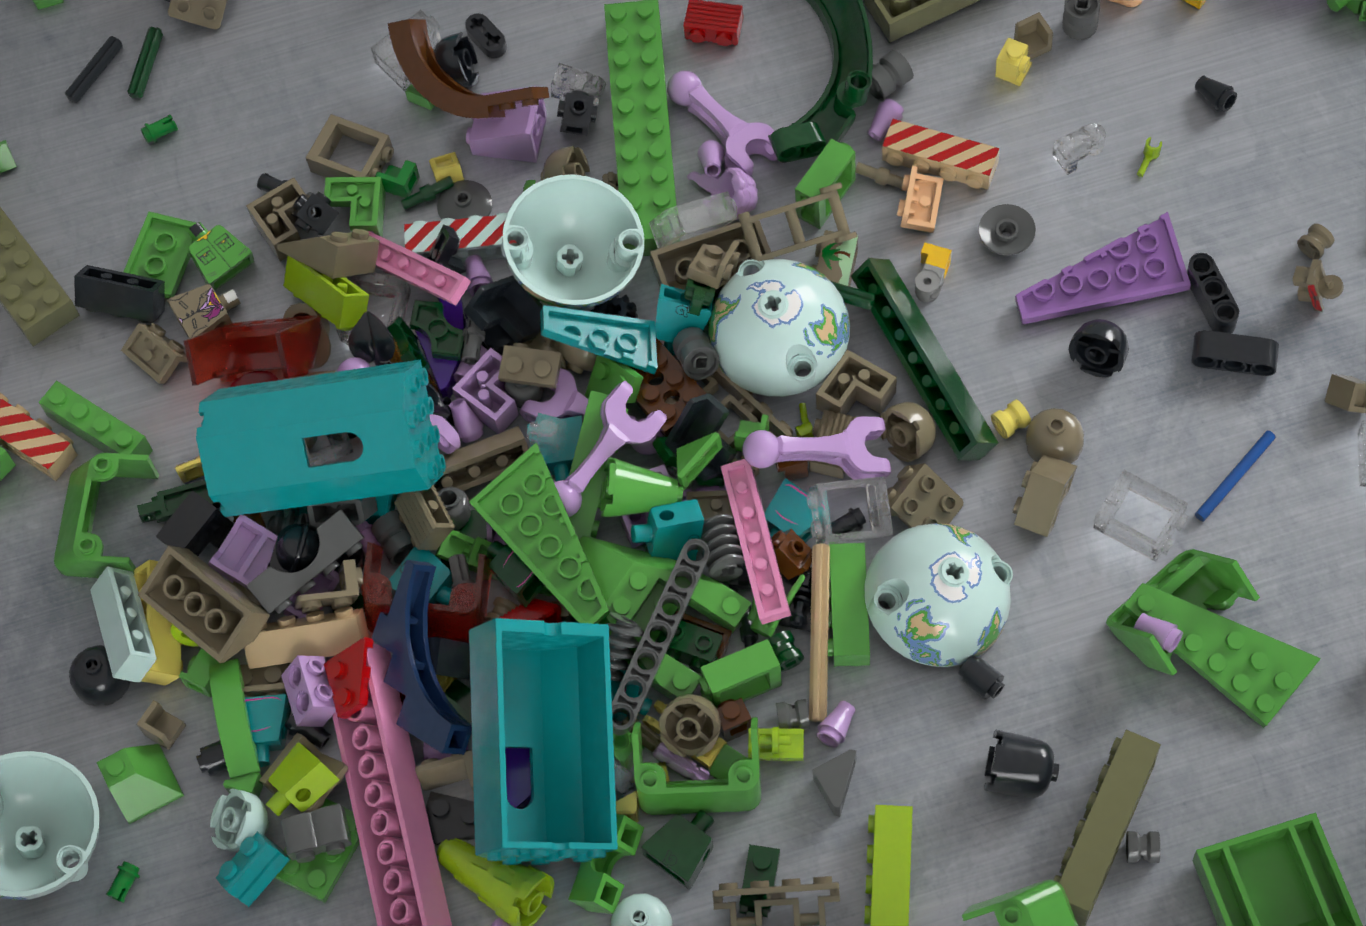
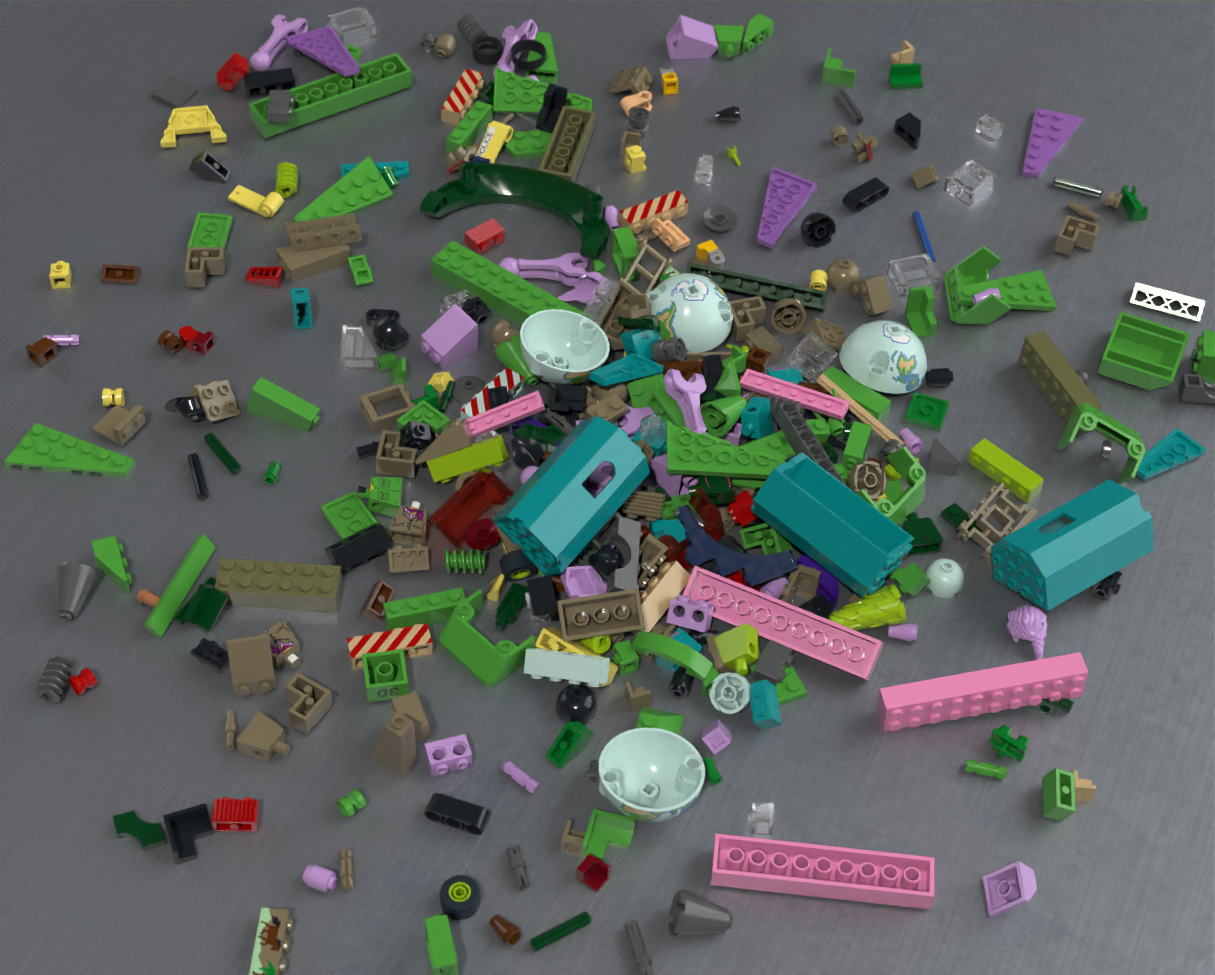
camera: 60 degrees left, 15 degrees down
red wing [324,637,374,719] -> none
reddish brown arch [387,19,549,119] -> none
lavender cone [697,140,725,177] -> none
lavender piece [742,416,891,481] -> none
black cylinder [984,729,1059,798] -> none
black beam [1187,253,1240,333] -> none
none -> bright green slope [246,376,320,432]
none -> reddish brown slope [360,579,397,621]
none -> bright green slope [392,358,407,384]
none -> bright green piece [445,548,486,574]
none -> green slope [545,721,594,769]
none -> bright green slope [592,259,606,277]
none -> lavender panel [702,719,732,755]
none -> green tile [904,392,950,432]
none -> bright green panel [905,286,938,338]

